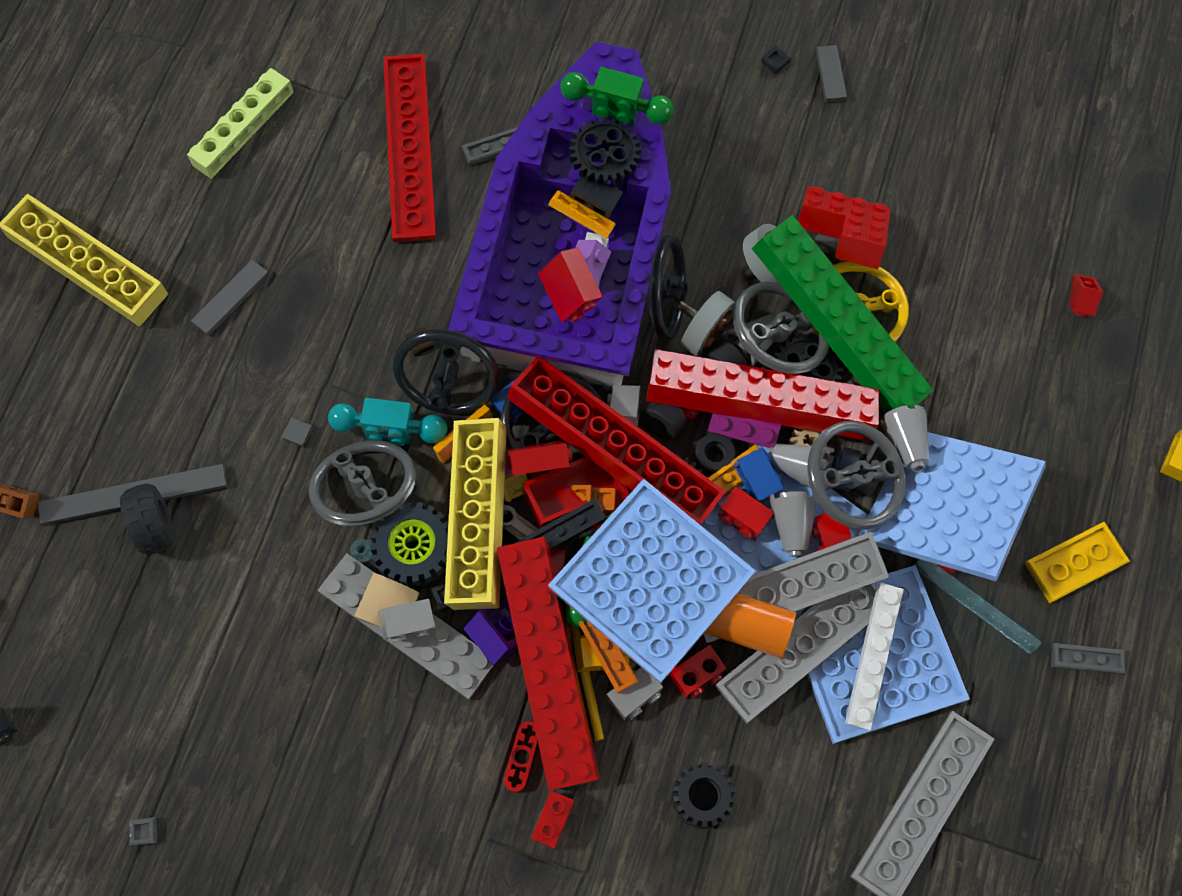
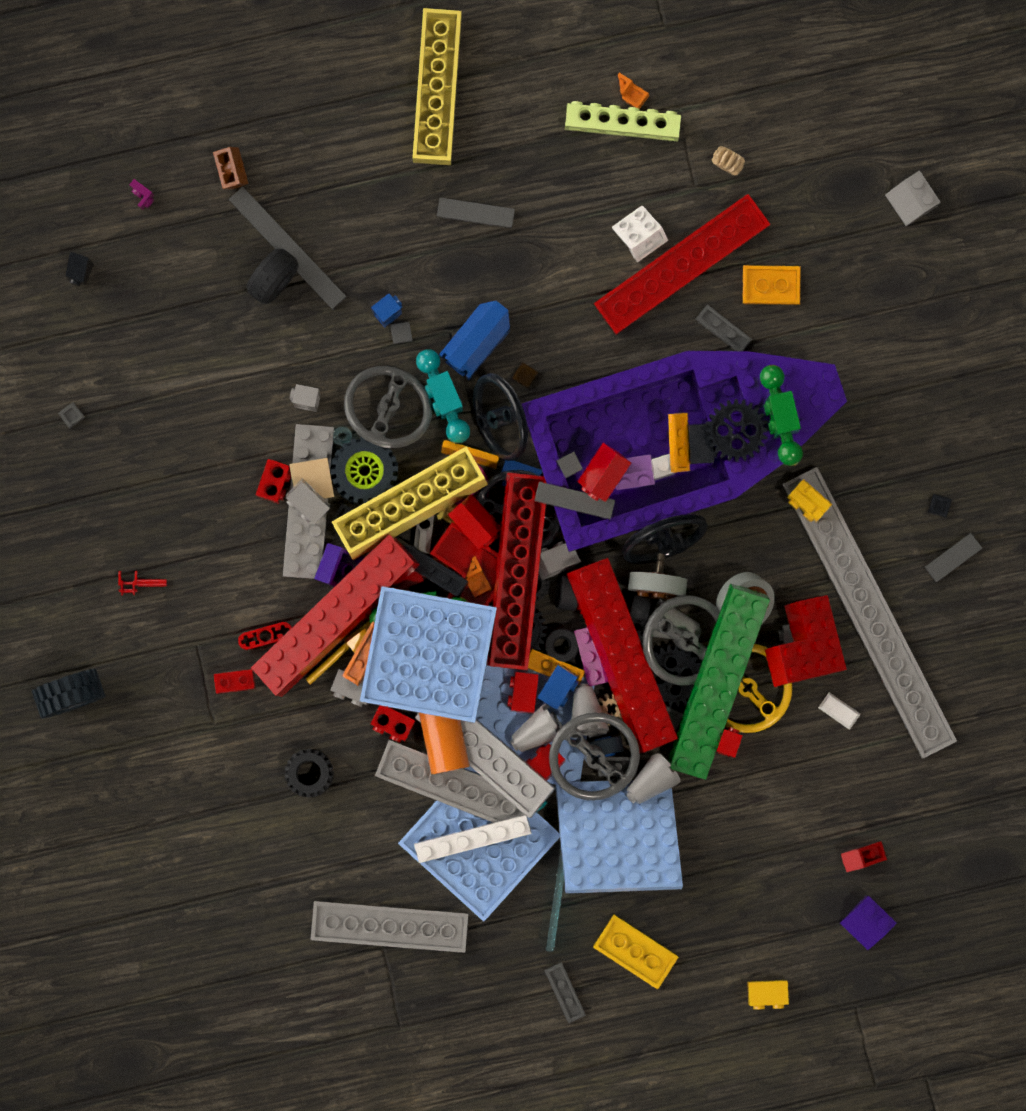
camera: 60 degrees right, 15 degrees up
none -> red piece [118,571,167,596]
none -> red brick [256,459,291,504]
none -> light grey brick [290,384,321,412]
none -> blue brick [371,293,402,328]
none -> blue brick [439,301,510,380]
none -> dark grey tile [534,482,615,520]
none -> dark grey tile [557,452,583,479]
none -> white bracket [612,206,668,262]
none -> orange slope [618,72,649,109]
none -> tan gear [712,146,745,175]
none -> red brick [716,727,743,758]
none -> light orange tile [743,265,800,305]
none -> light grey plate [783,467,957,759]
none -> yellow brick [787,479,832,523]
none -> white tile [818,692,860,730]
none -> dark purple slope [840,895,896,950]

